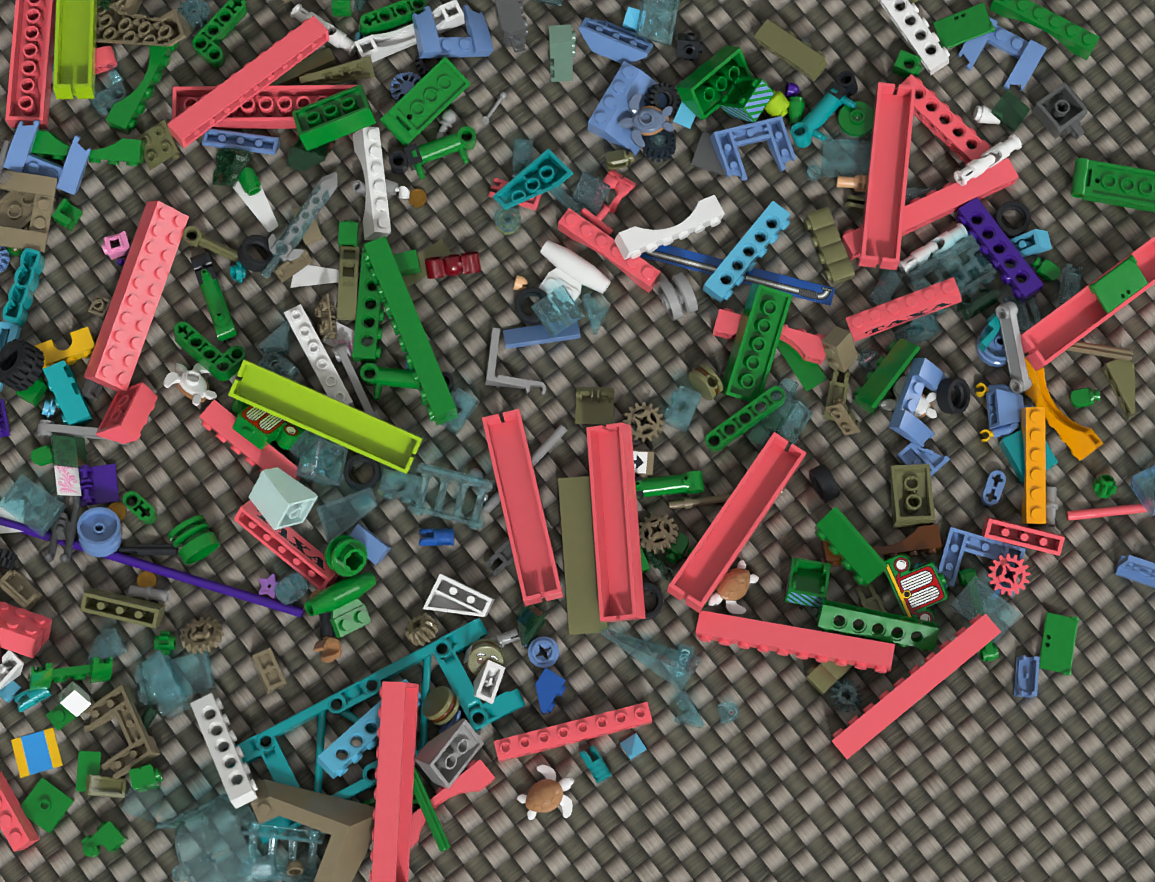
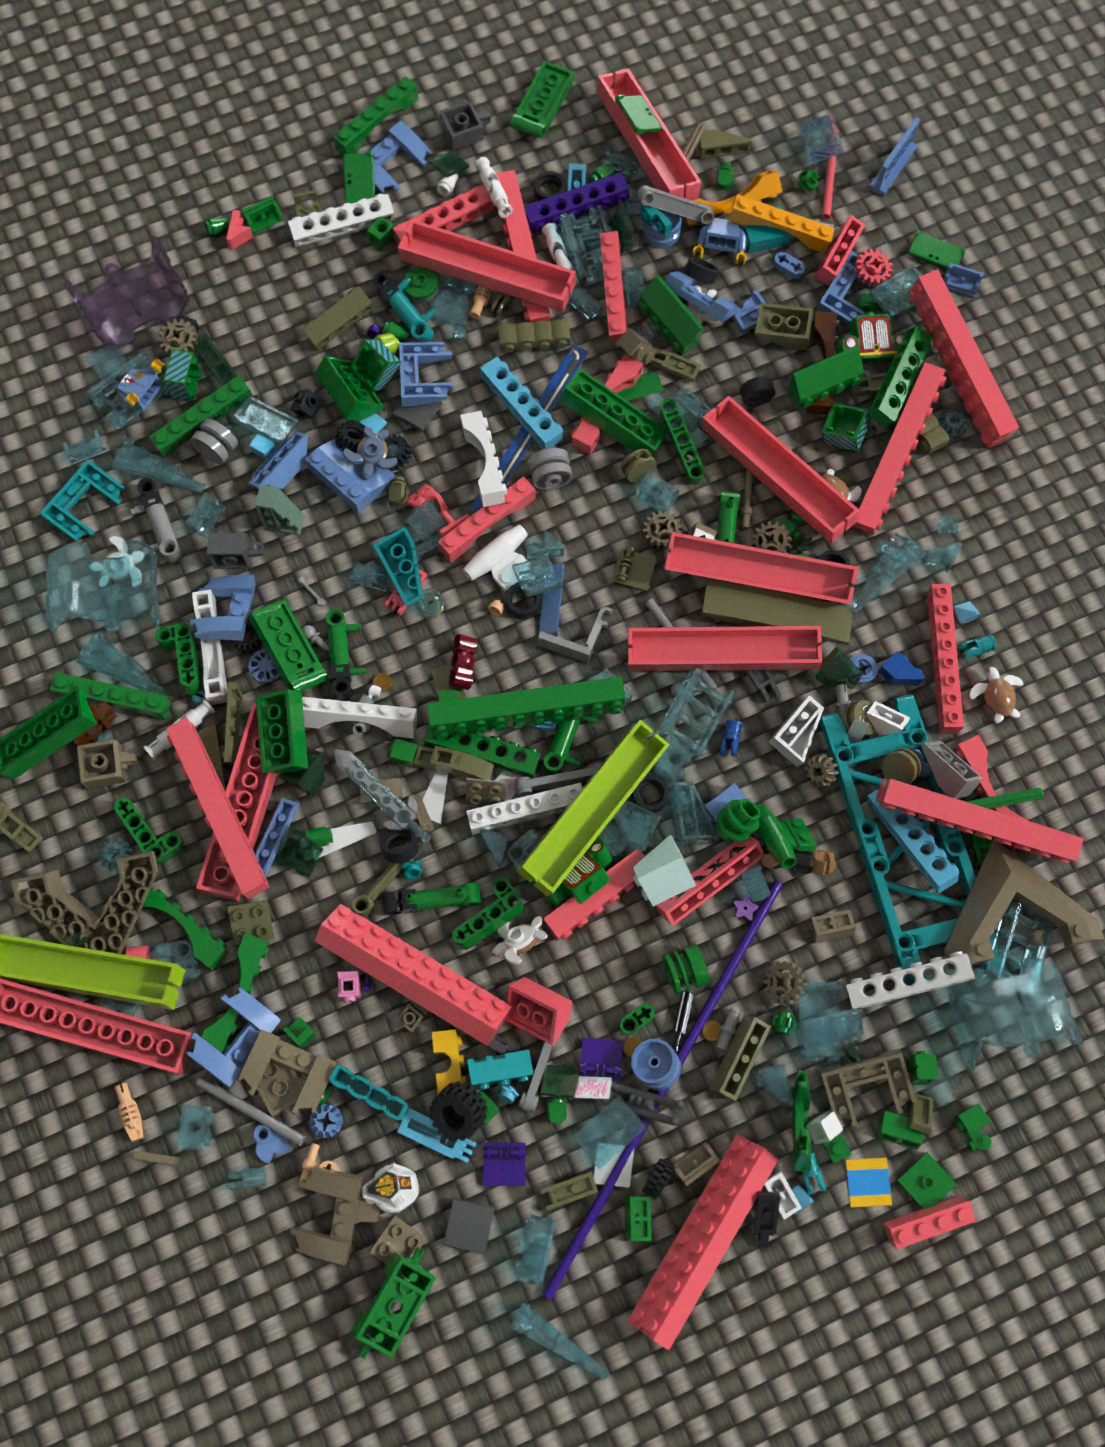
camera: 75 degrees left, 5 degrees down
dark tan hinge [825,397,861,436] -> none

